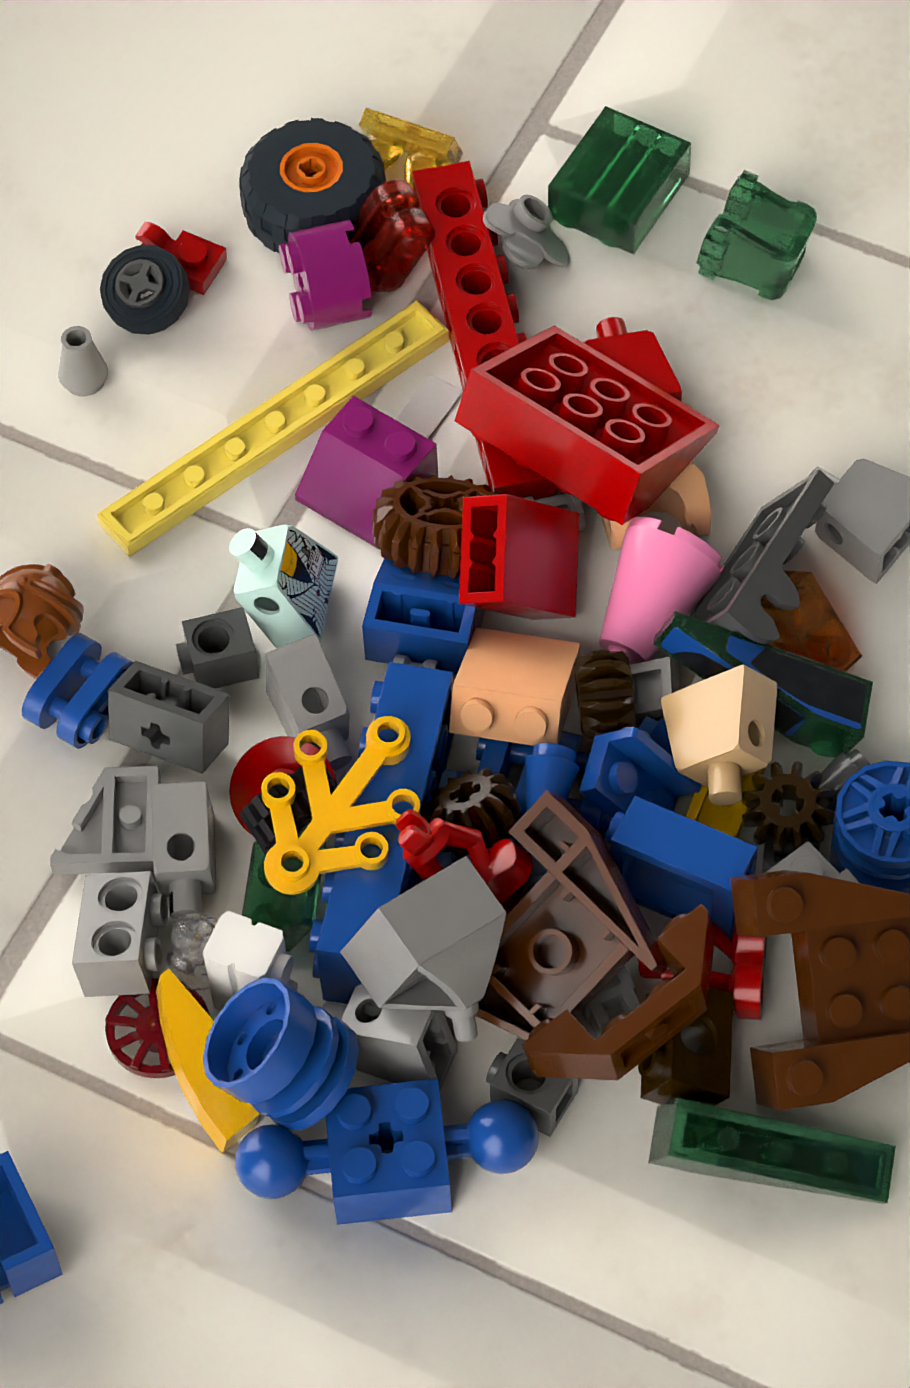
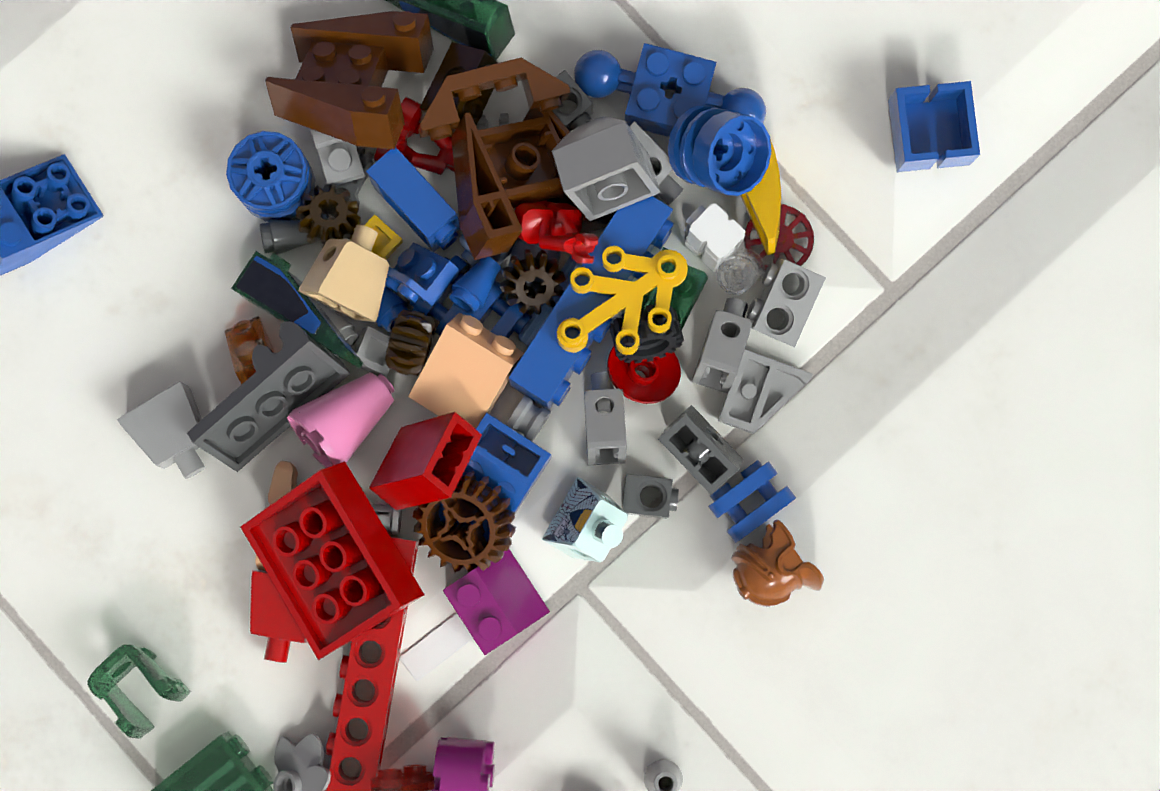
camera: 165 degrees left, 25 degrees up
light yellow tile [97,300,449,557] -> none

